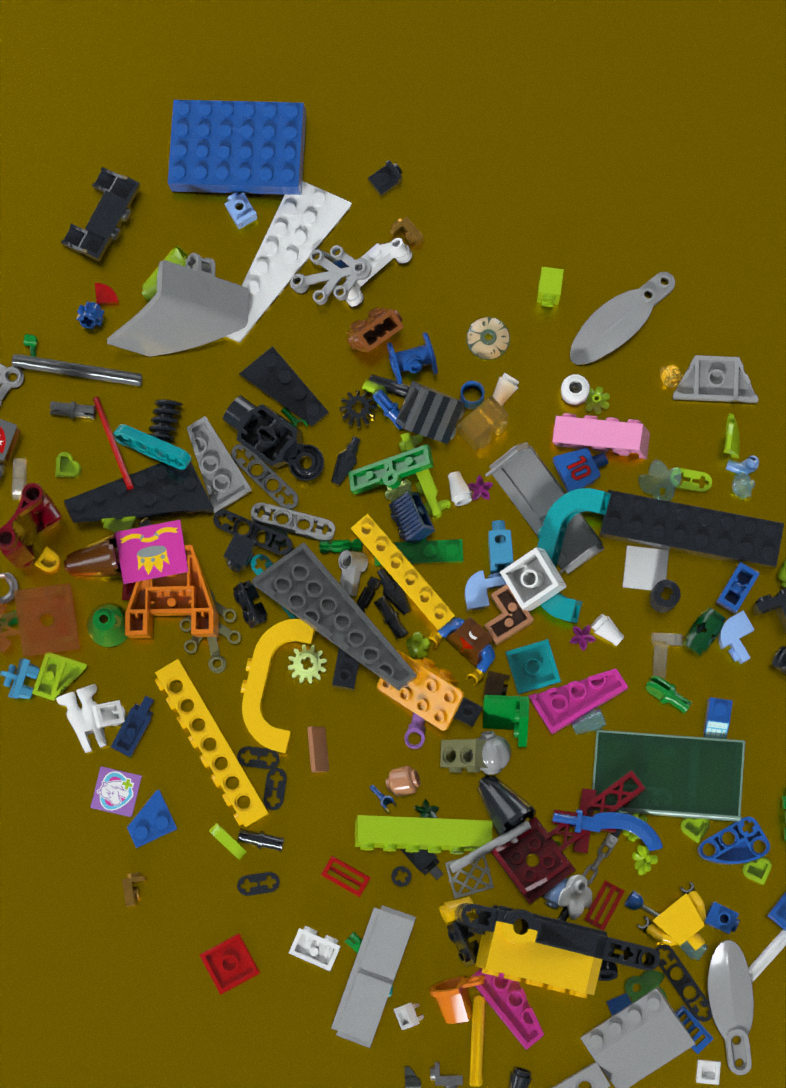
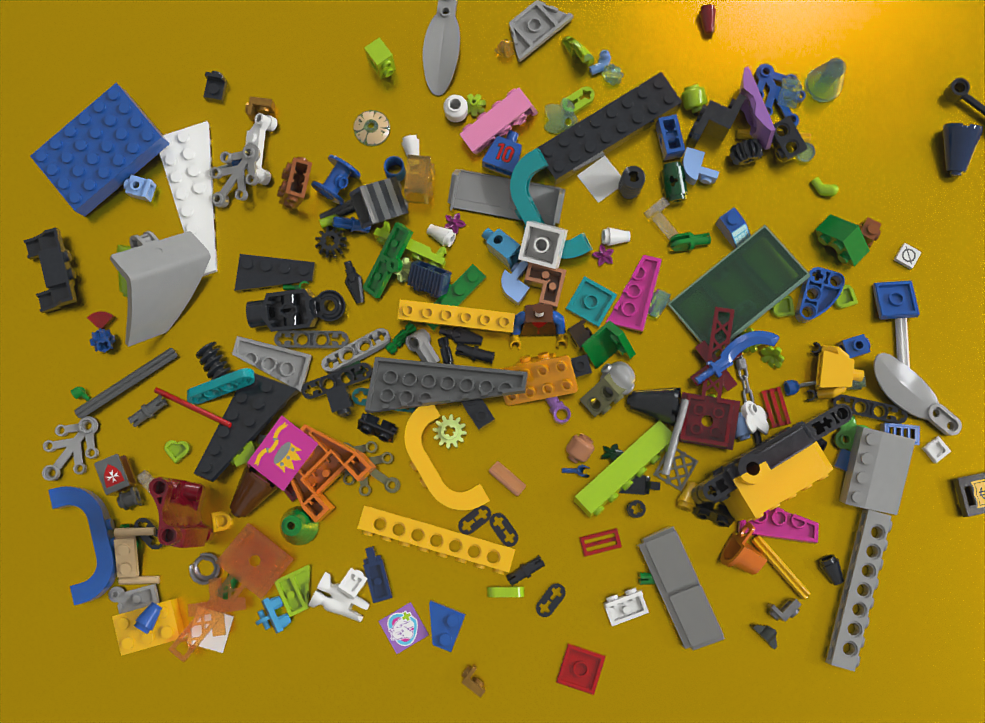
camera: 45 degrees left, 0 degrees up
white tile [394,1002,424,1030] -> none
lime plant [406,631,431,658] -> none

